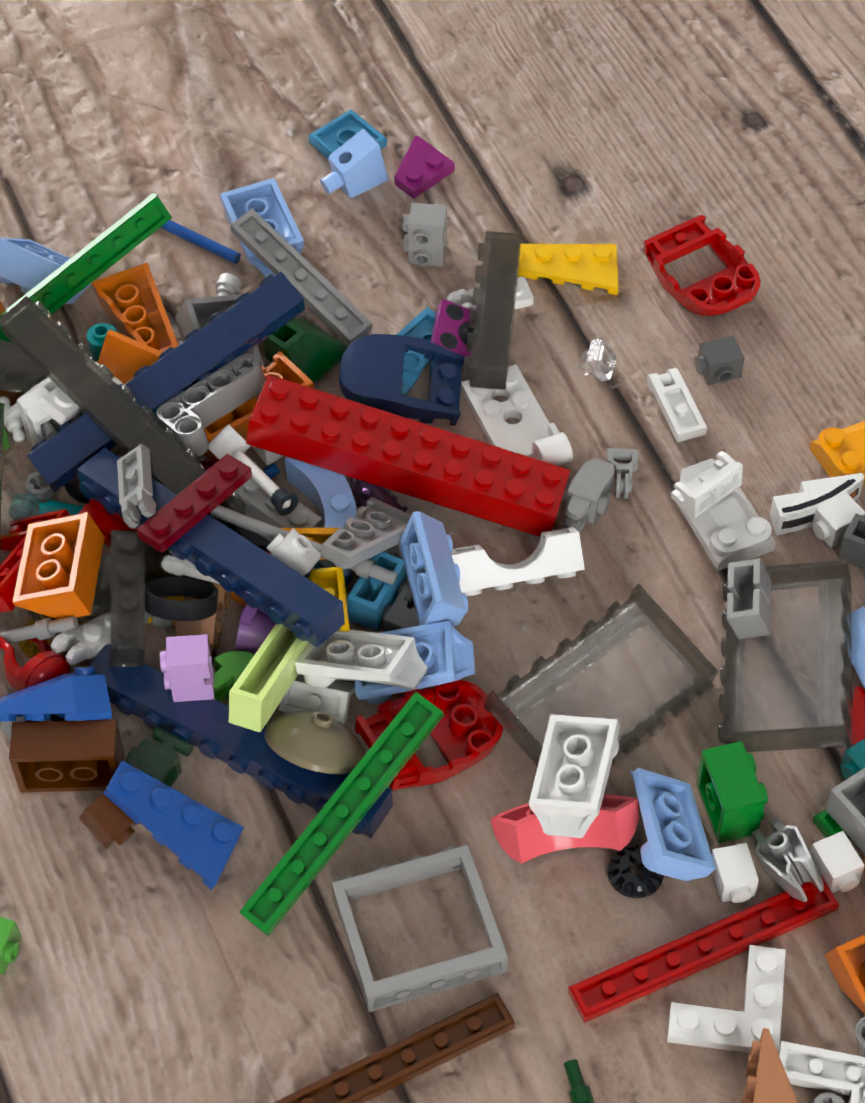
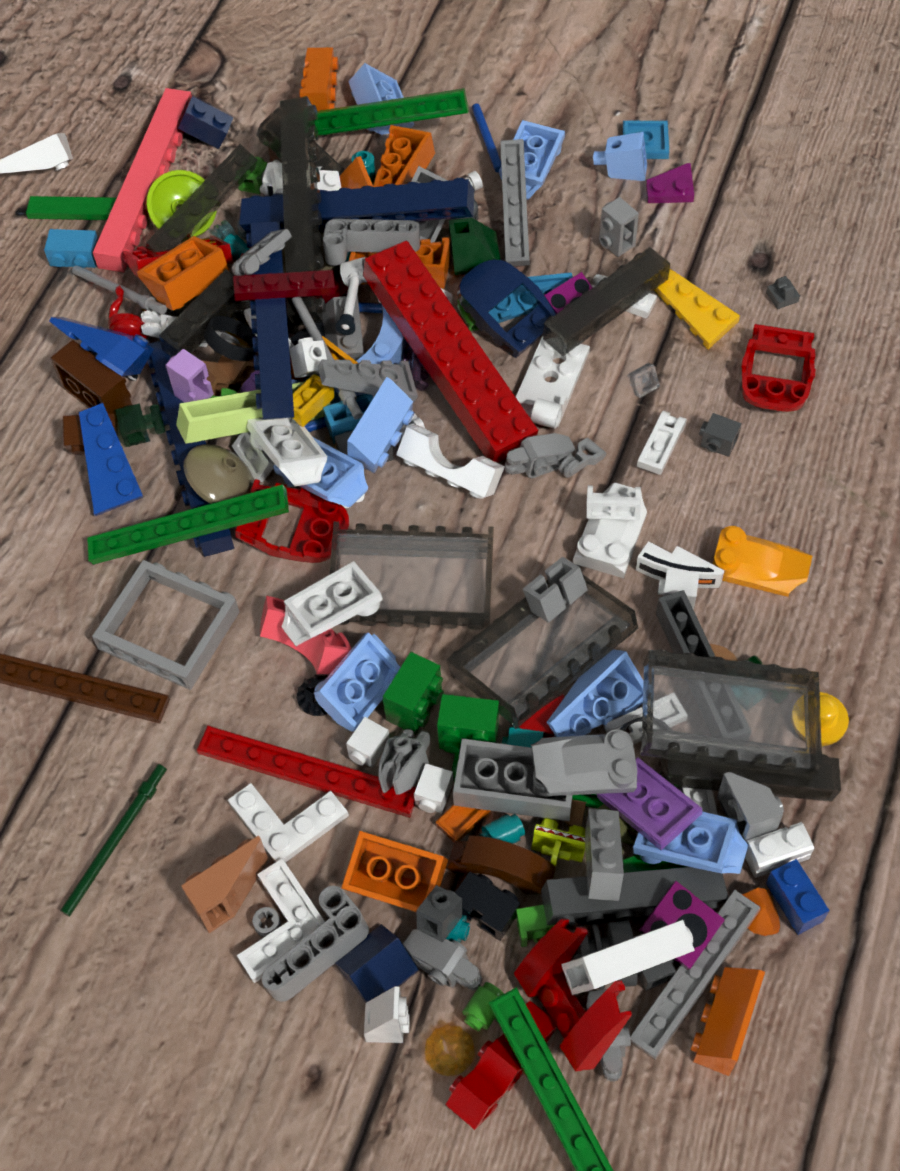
camera: 45 degrees right, 5 degrees up
none -> green brick [437,694,499,753]
none -> dark grey tile [766,276,800,310]

